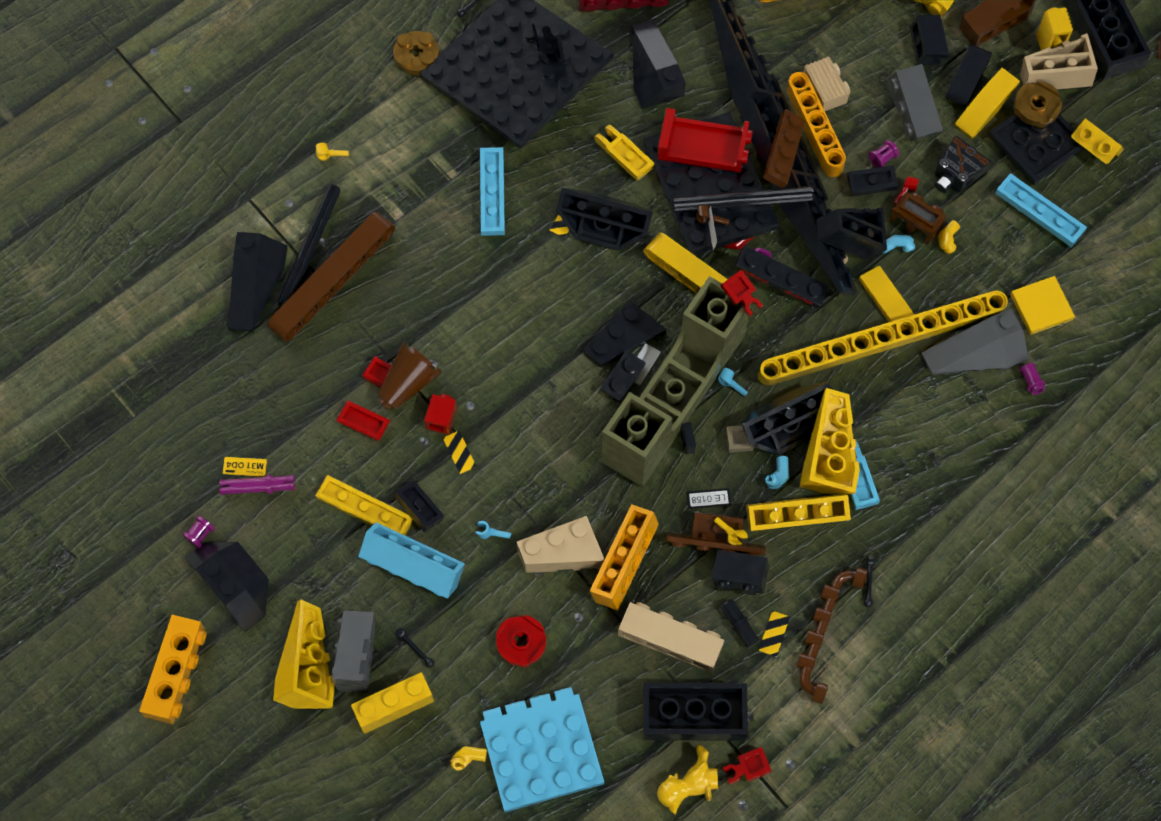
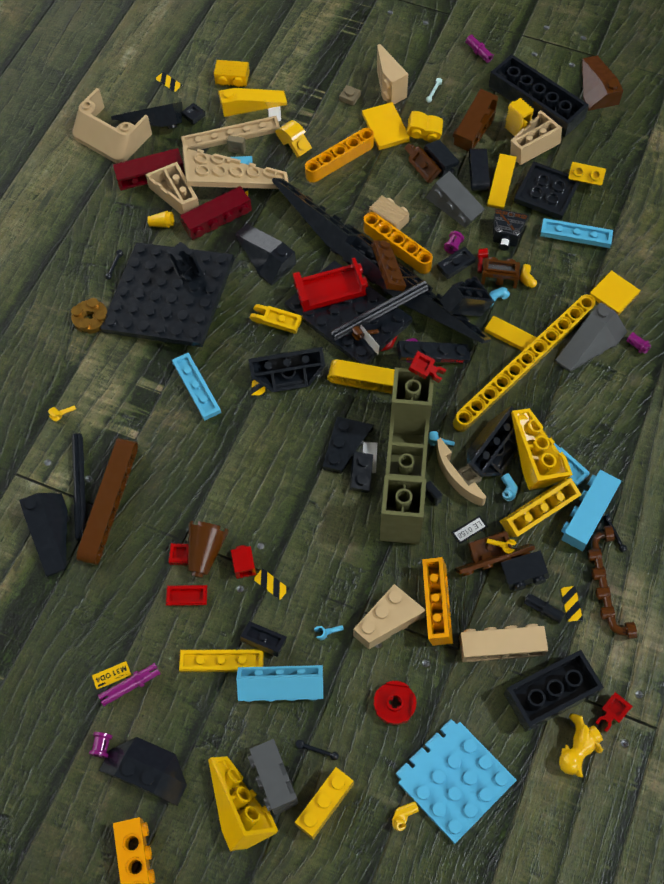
camera: 25 degrees left, 5 degrees down
pearl gold plate [1014,81,1062,128] -> none
none -> reddish brown hinge [404,143,442,183]
none -> tan slope [436,437,486,507]
none -> medium azure brick [561,470,621,551]

